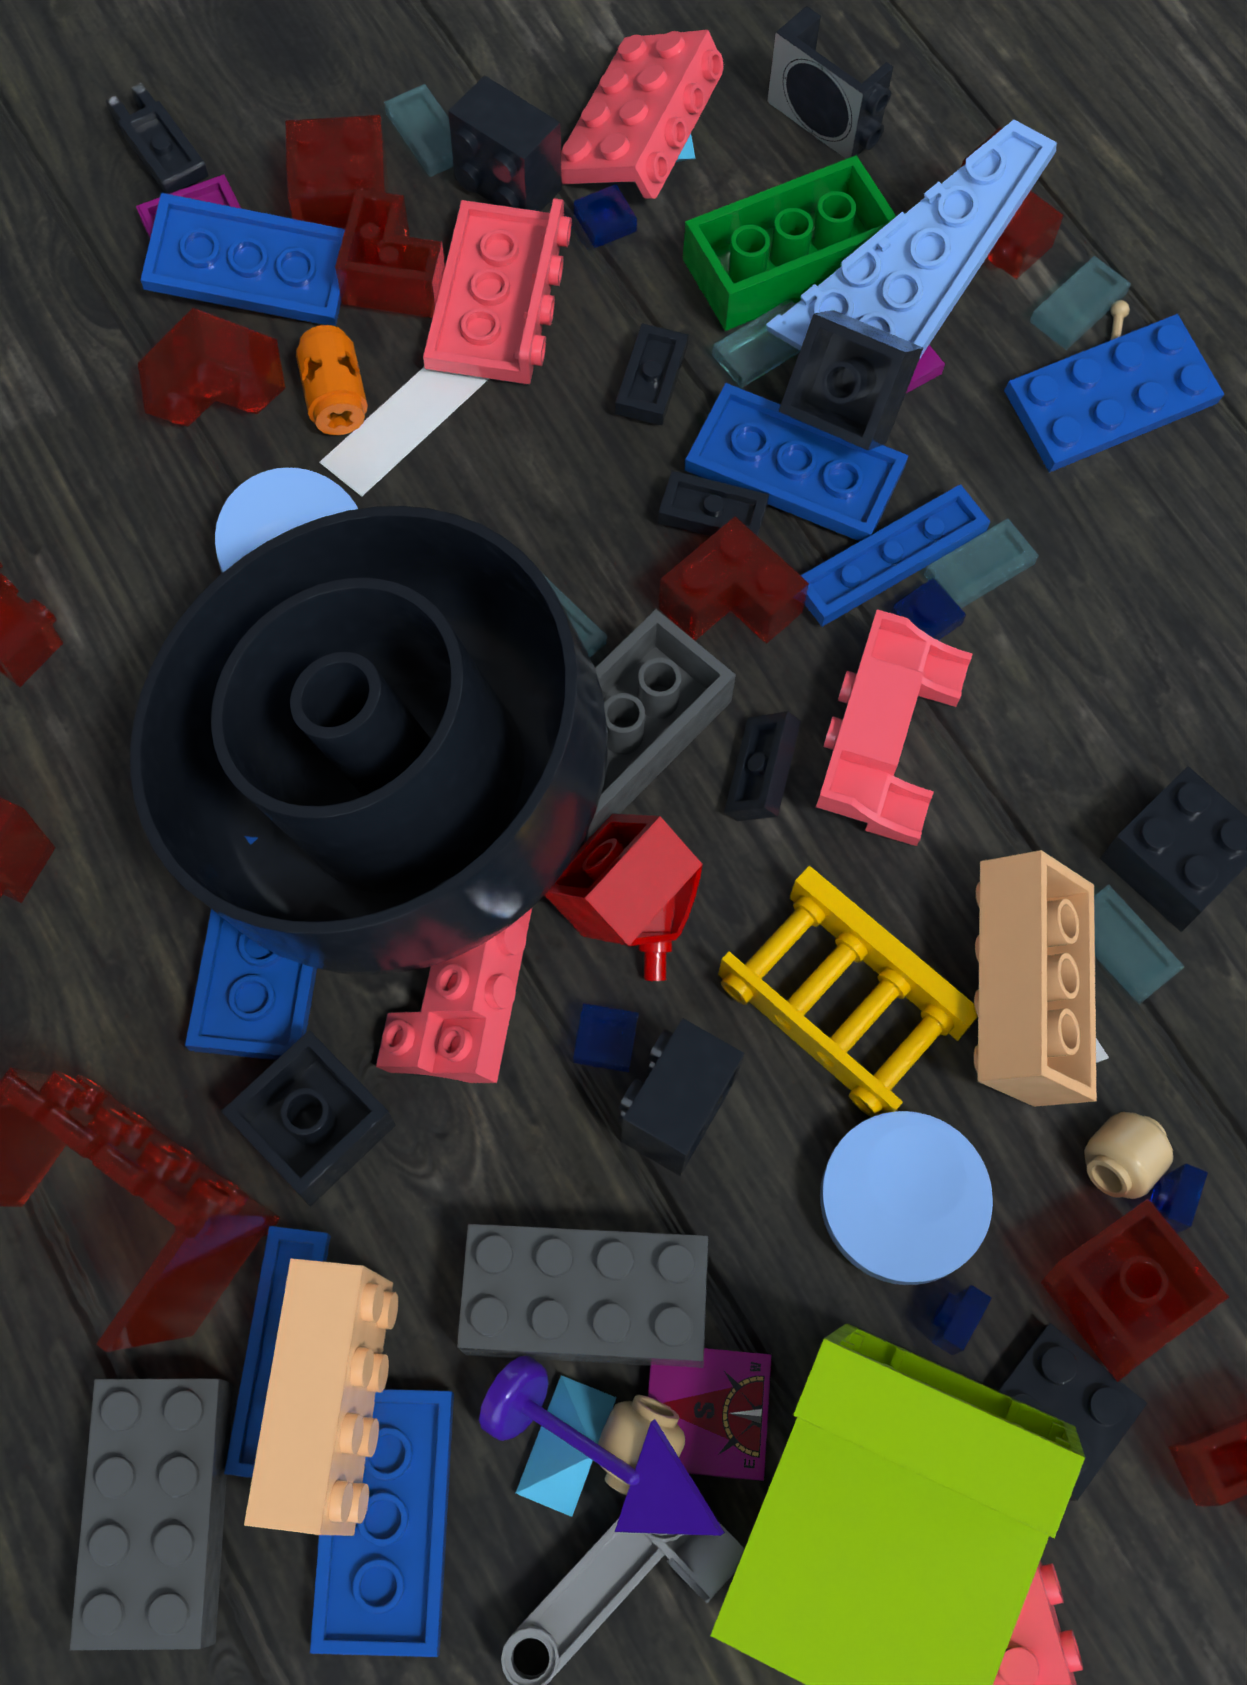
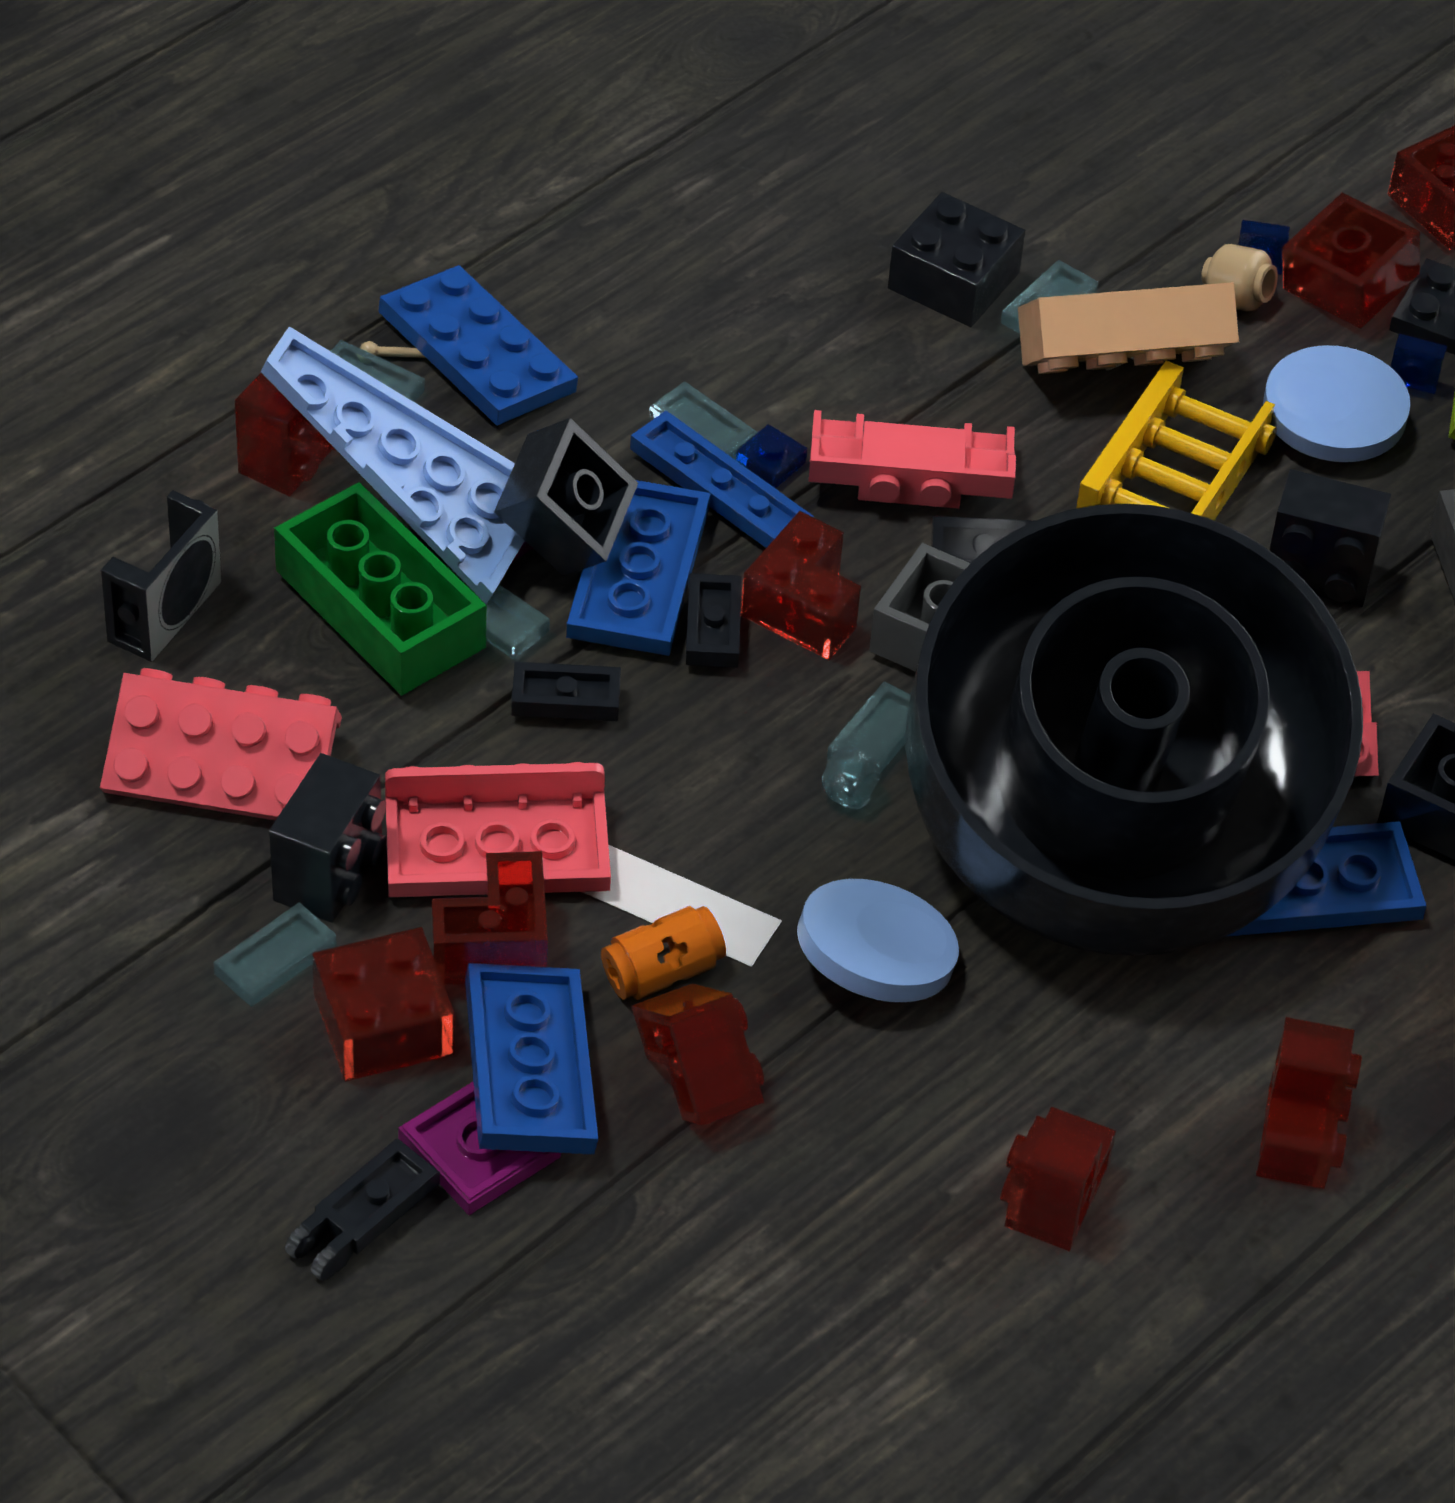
camera: 105 degrees left, 20 degrees down
clear blue plate [574,184,637,248] -> none

